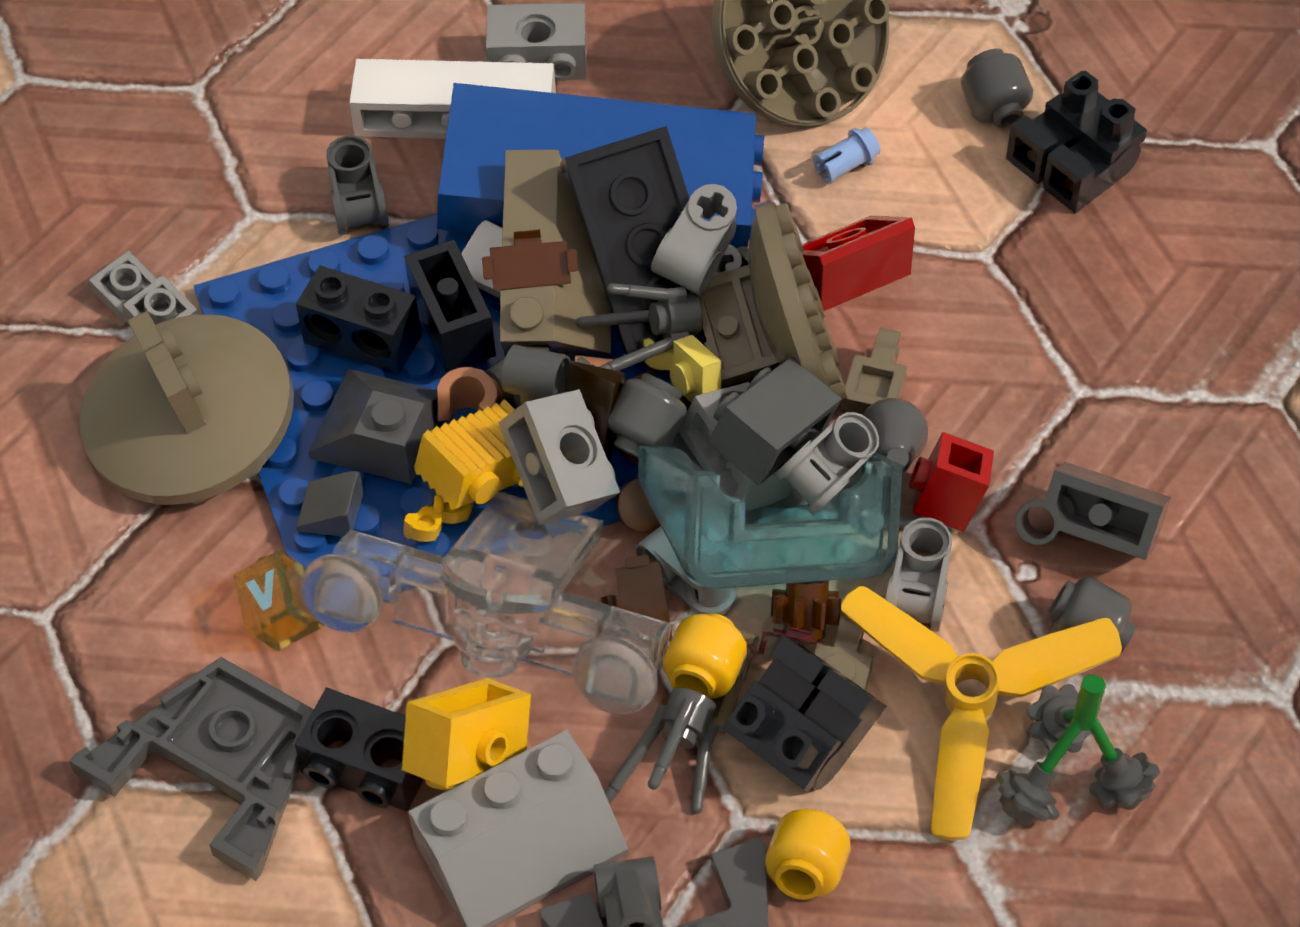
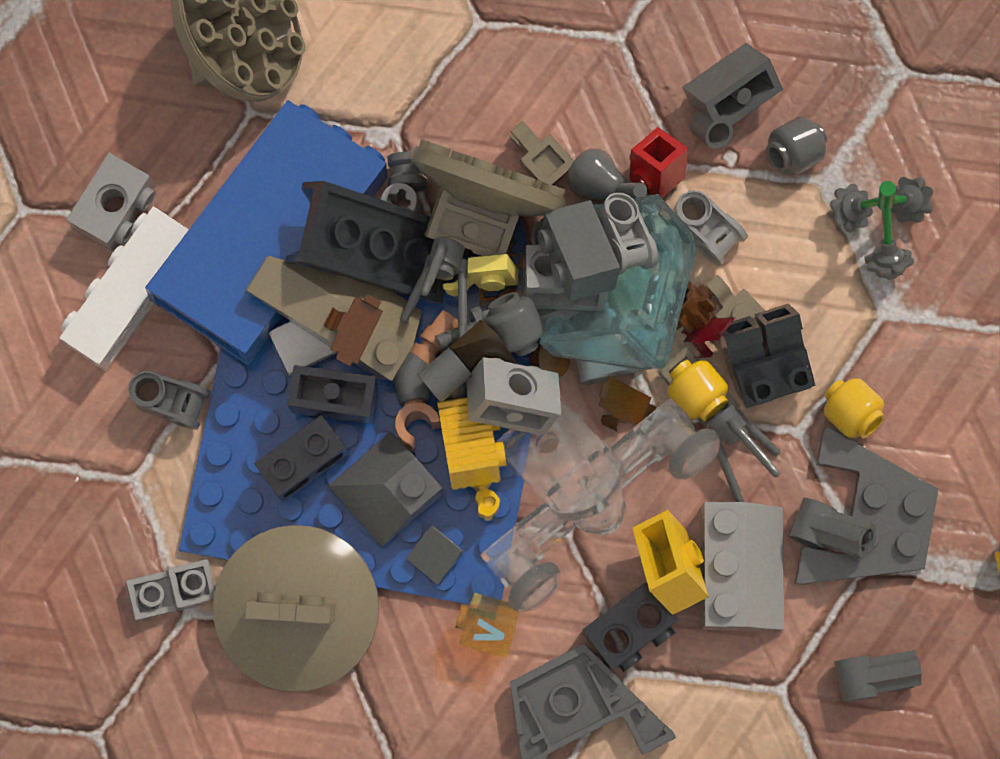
camera: 60 degrees left, 25 degrees up
light grey piece [651,184,737,296] -> none
red slope [802,215,915,311] -> none
light blue pin [813,128,880,184] -> none
yellow piece [841,586,1122,841] -> none

